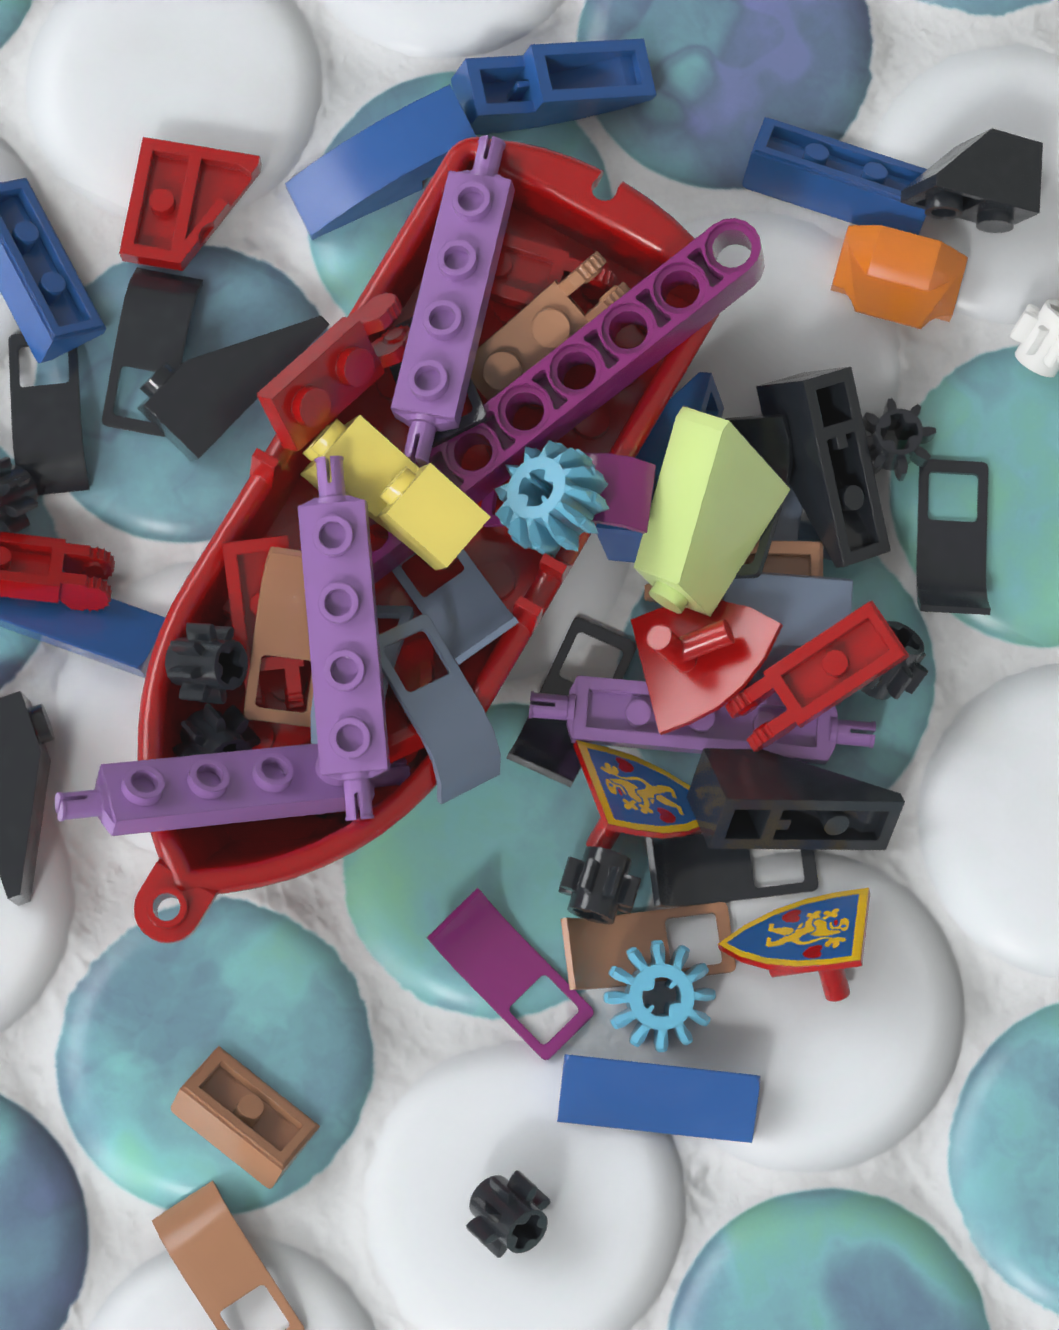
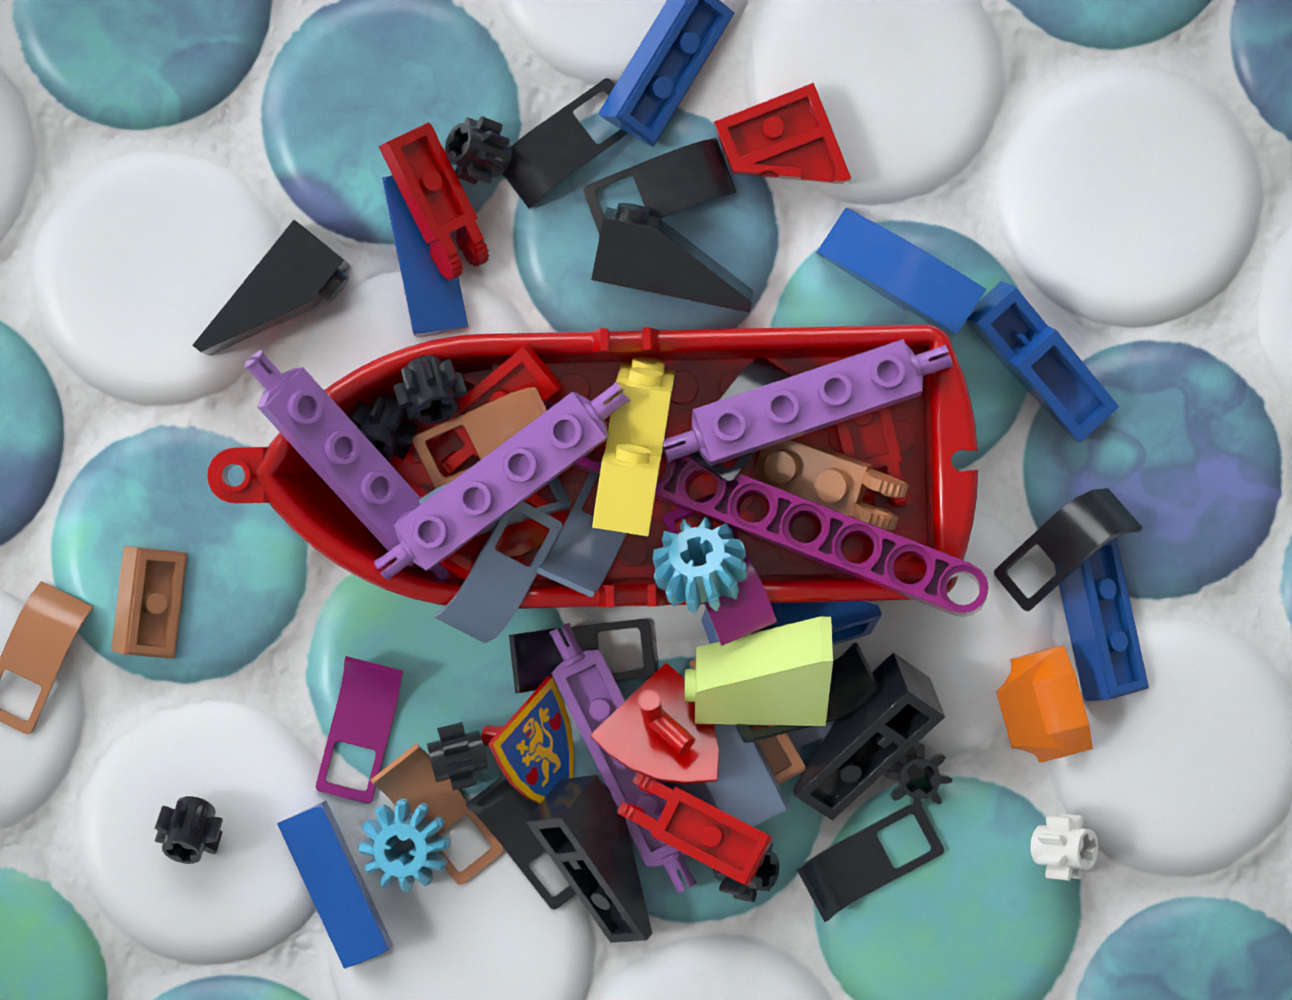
camera: 60 degrees right, 10 degrees up
red hinge [257,292,410,452] -> none
shield [718,887,870,1002] -> none
black slope [900,128,1043,233] -> none
none -> black piece [994,488,1143,612]

